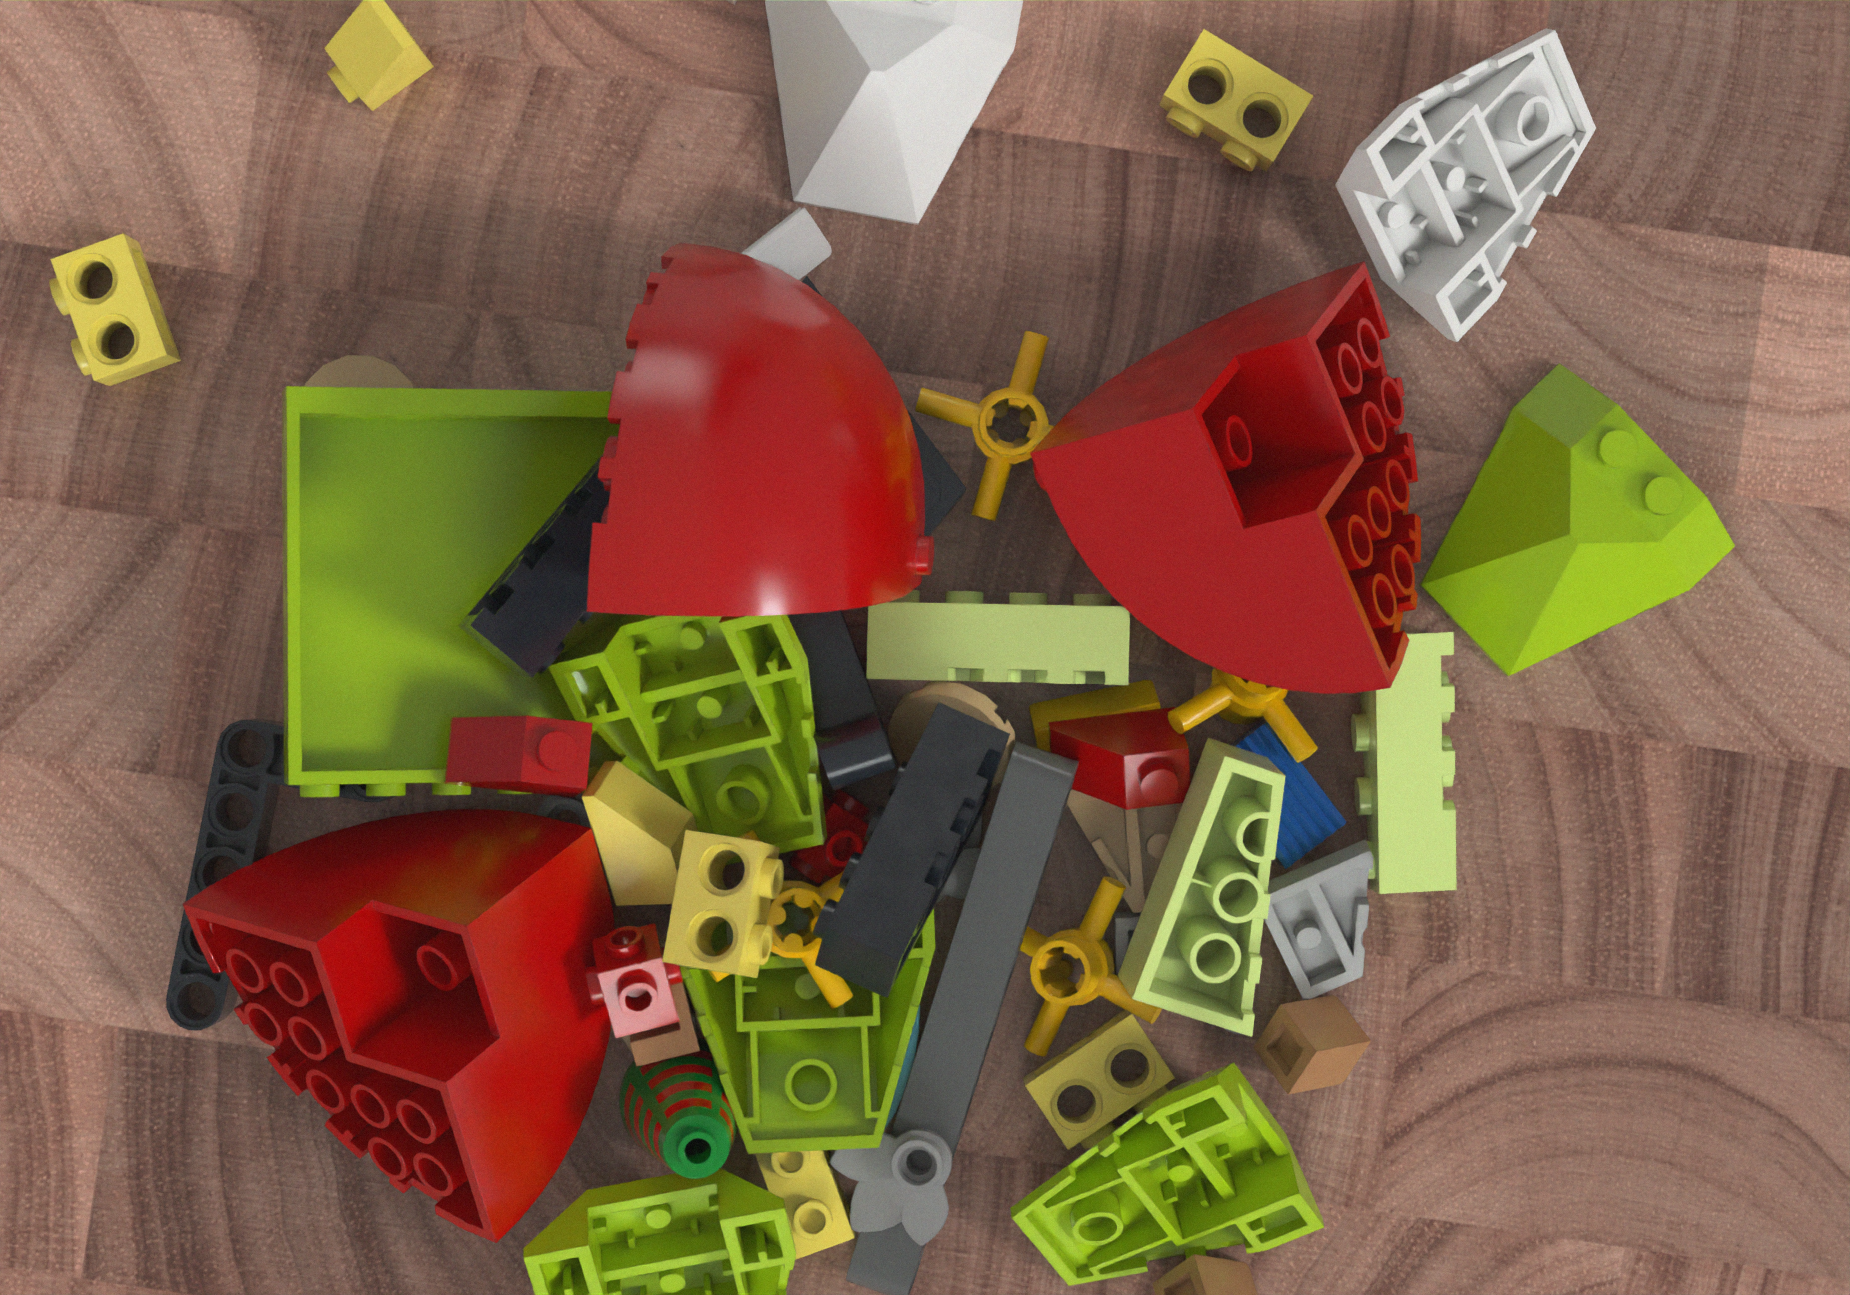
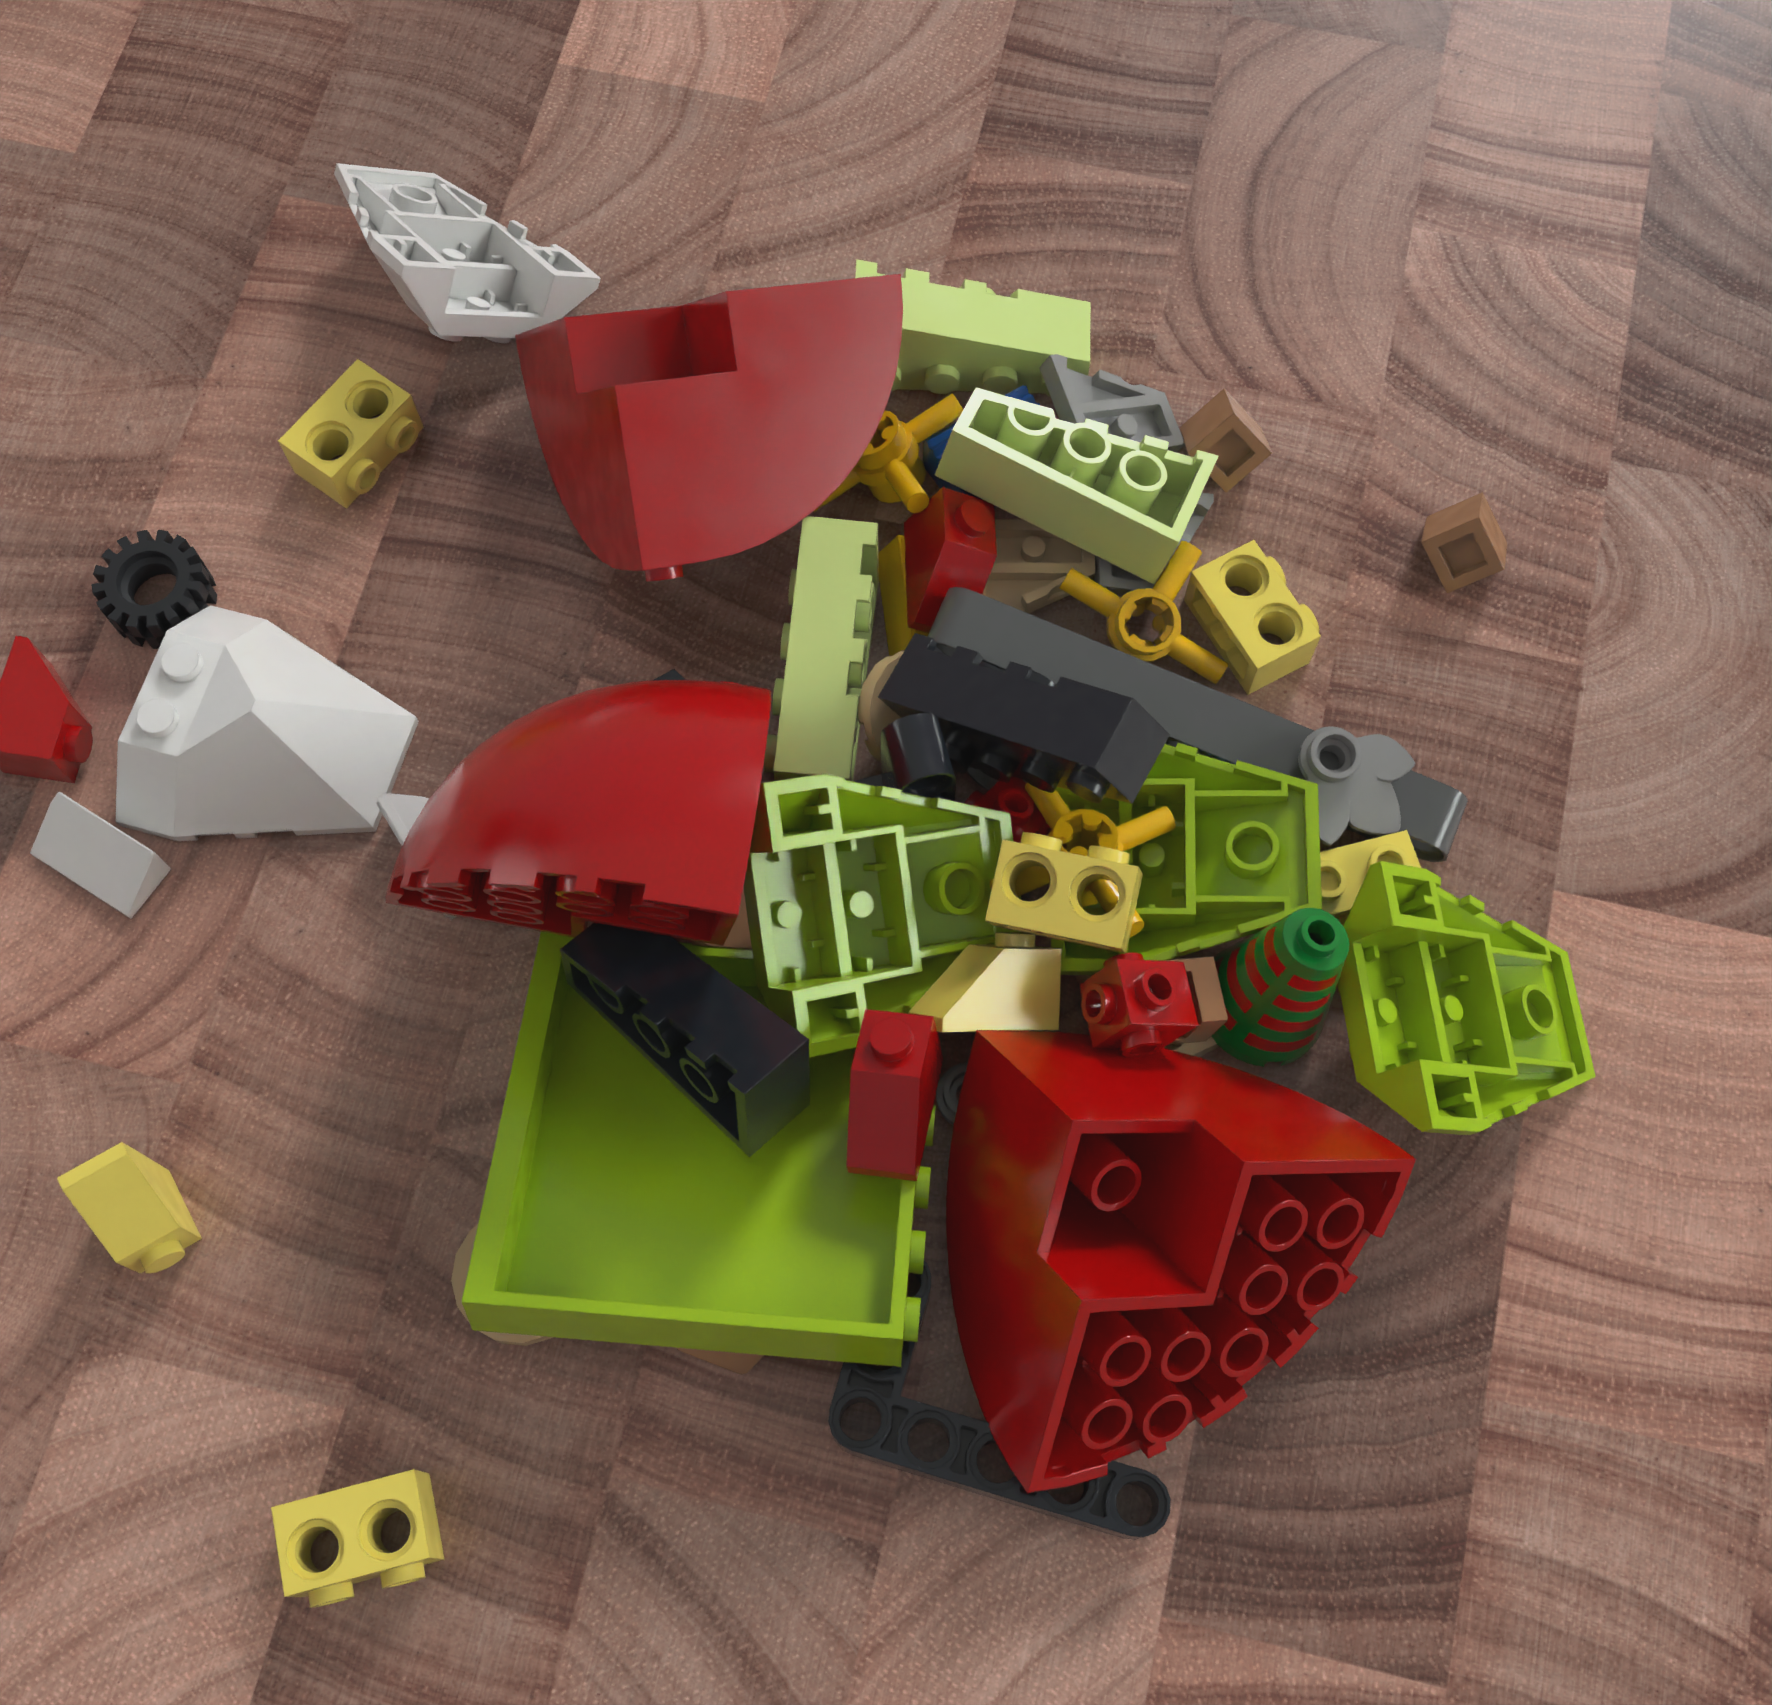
camera: 85 degrees left, 20 degrees down
yellow bar [915,331,1054,522] -> none
lime wedge [1010,1062,1324,1286] -> none
lime wedge [1419,363,1735,676] -> none

